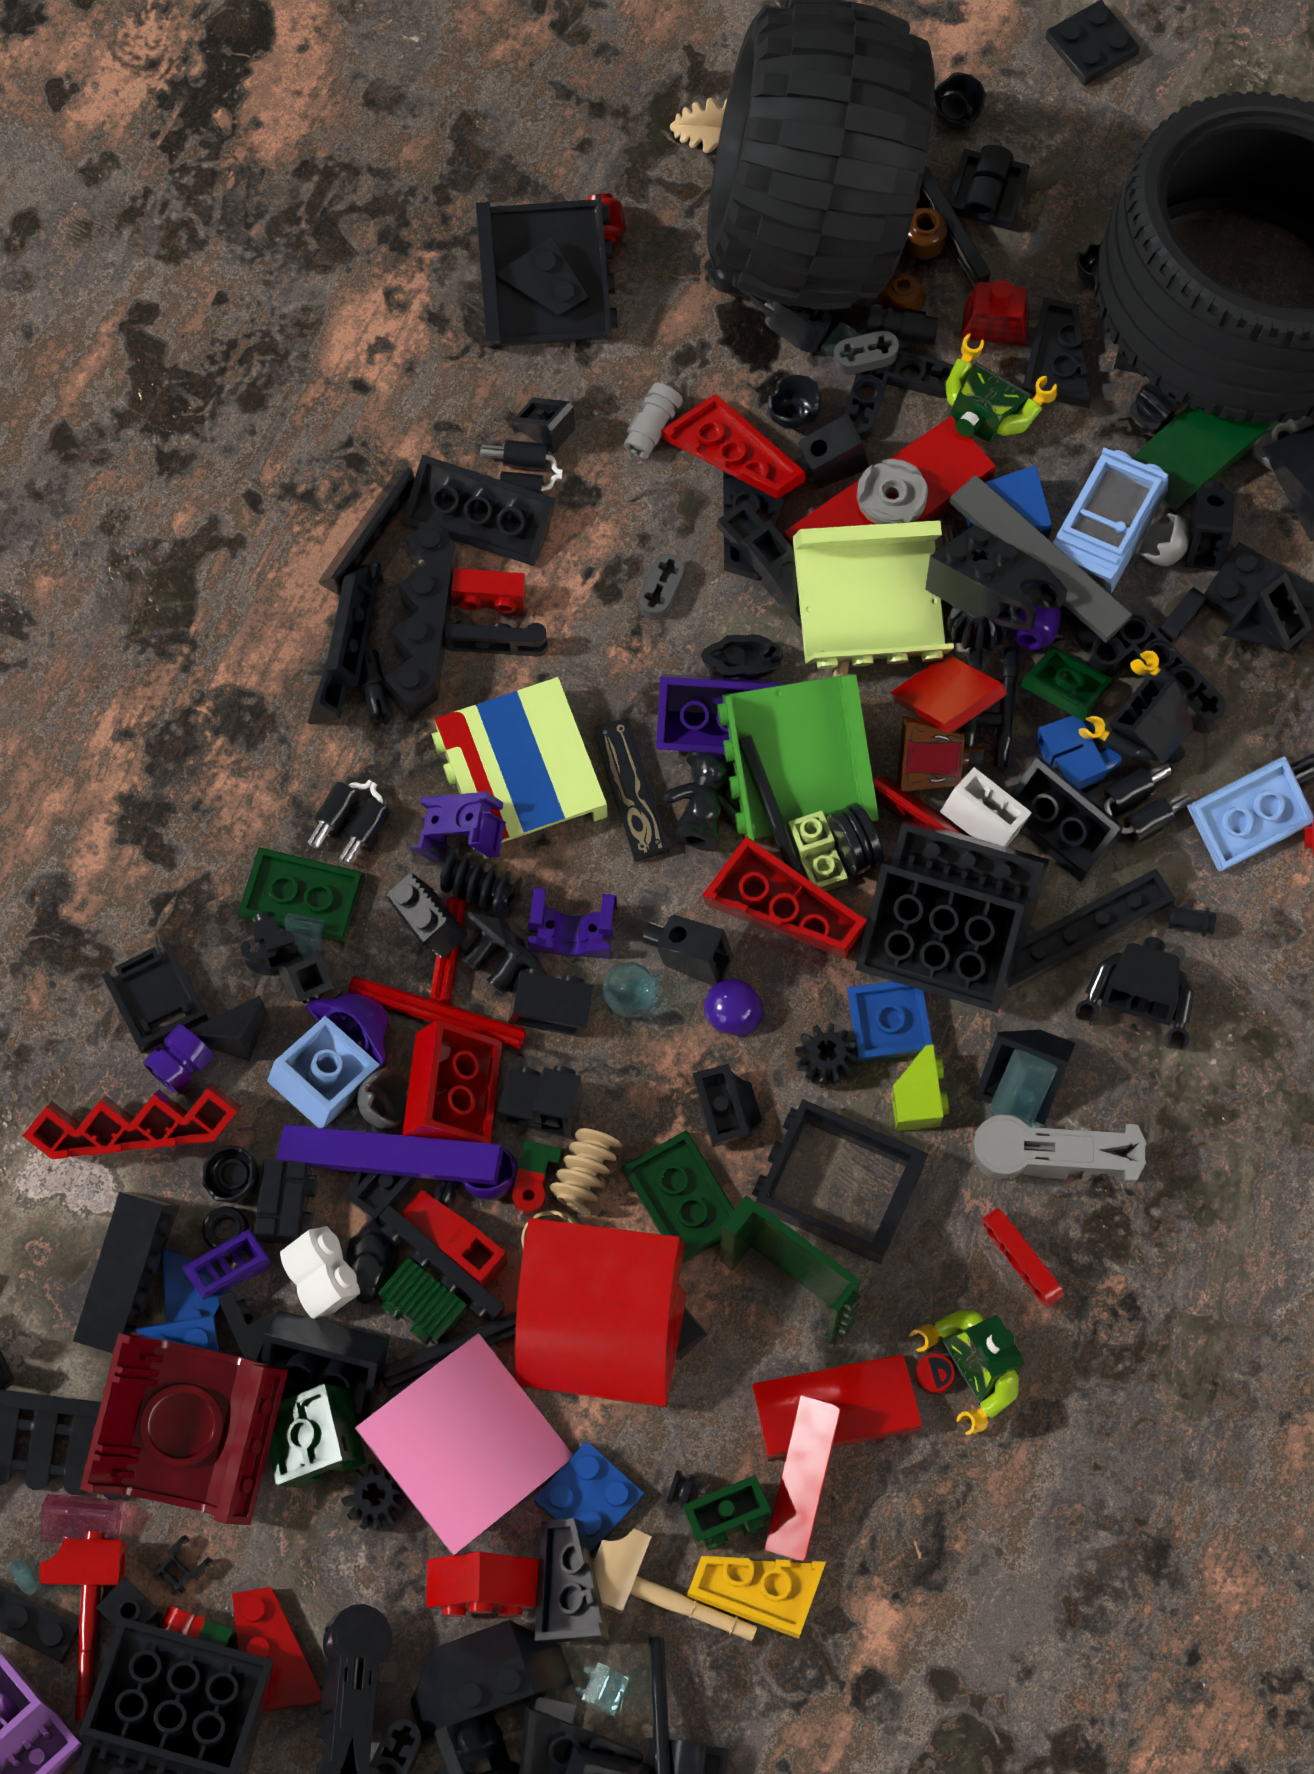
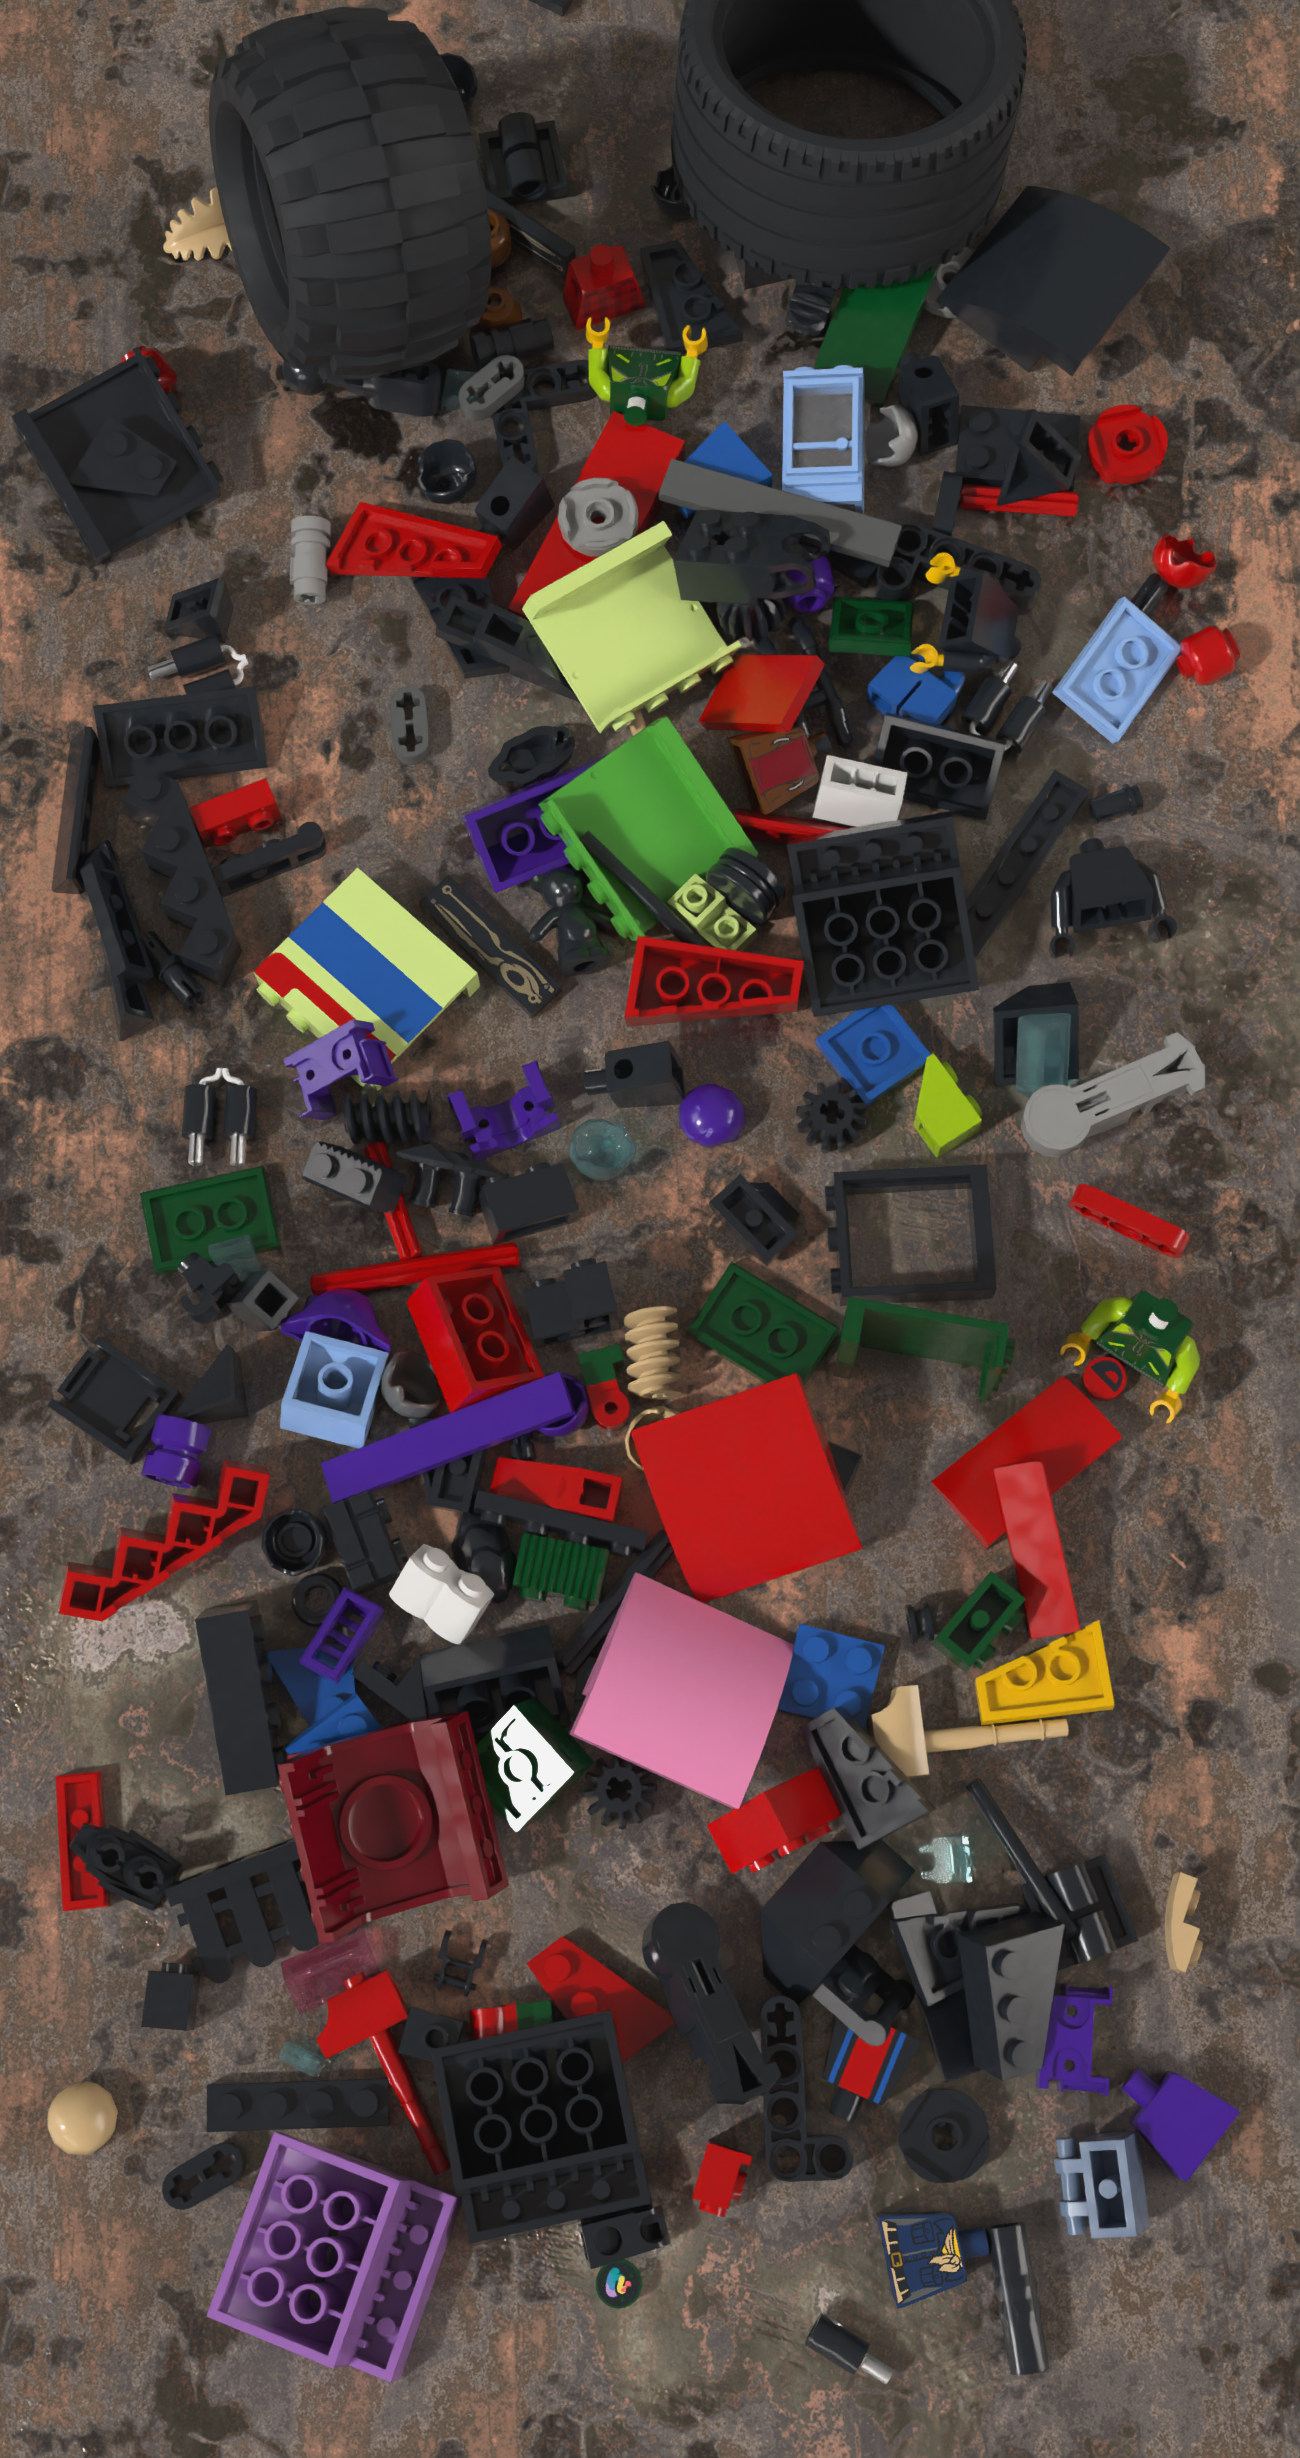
camera: 25 degrees left, 5 degrees up
none -> red axle [960,485,1079,516]

